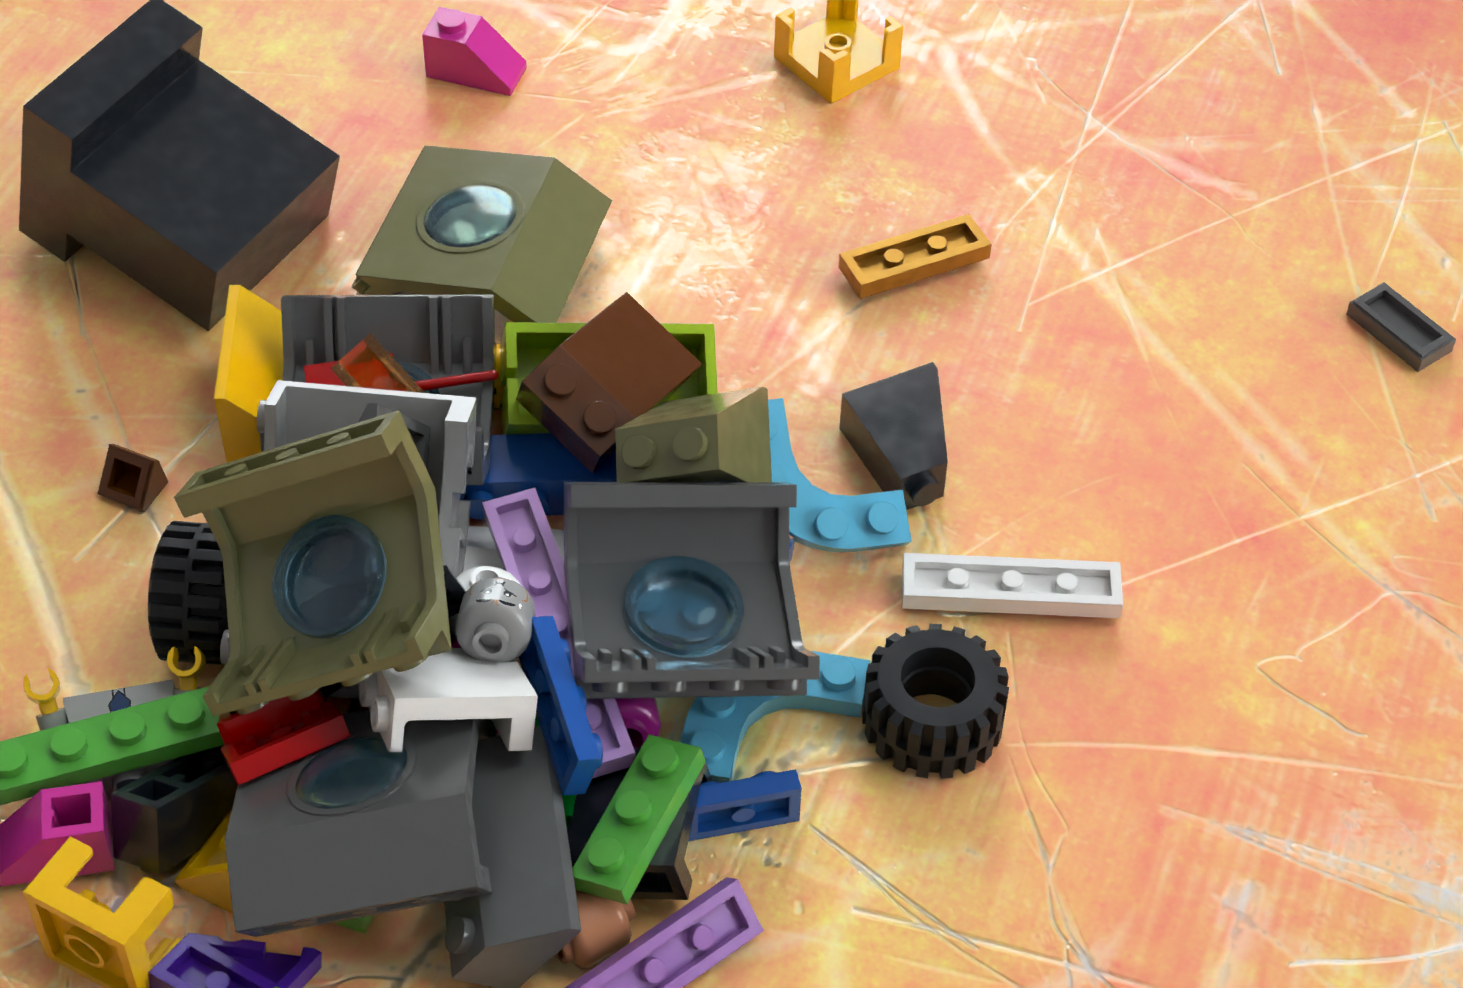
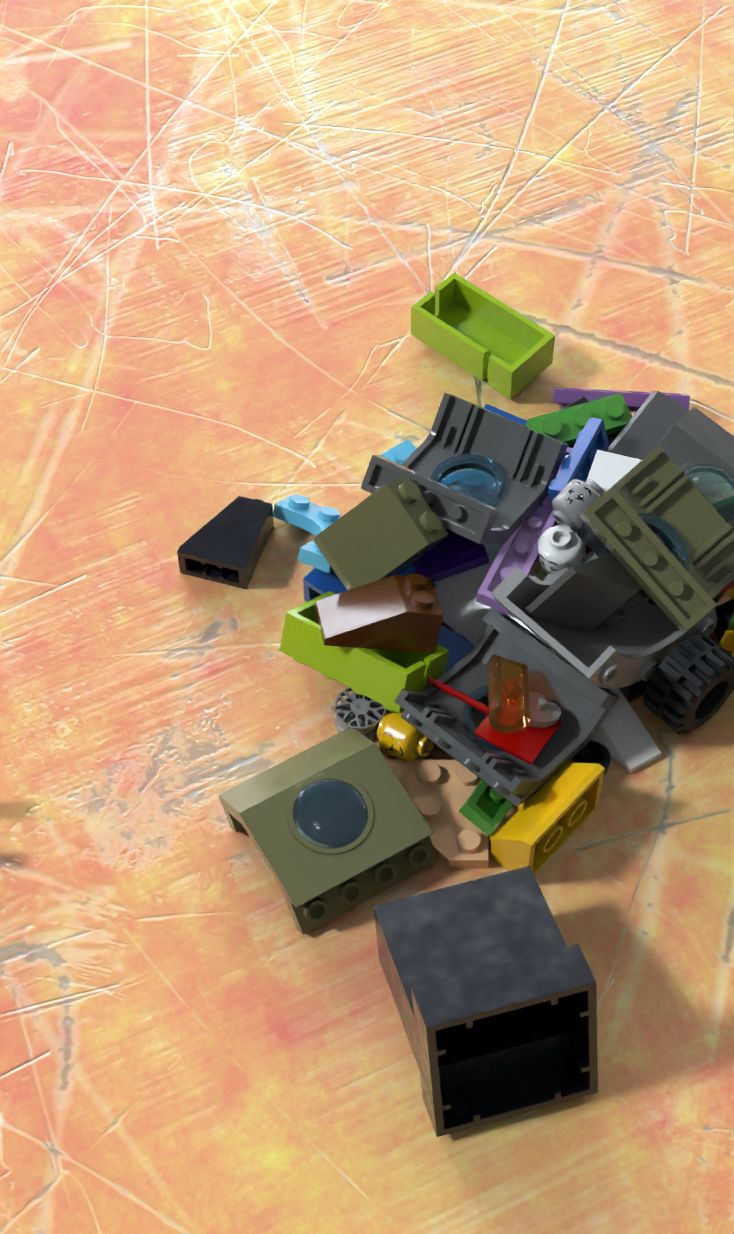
camera: 135 degrees left, 5 degrees up
reddish brown slope [97,444,168,511] -> none
dark pink slope [422,7,527,96] -> none
pearl gold plate [838,214,992,299] -> none
black tyre [862,624,1009,779] -> none
white plate [902,553,1123,618] -> none
none -> lime piece [411,272,555,399]

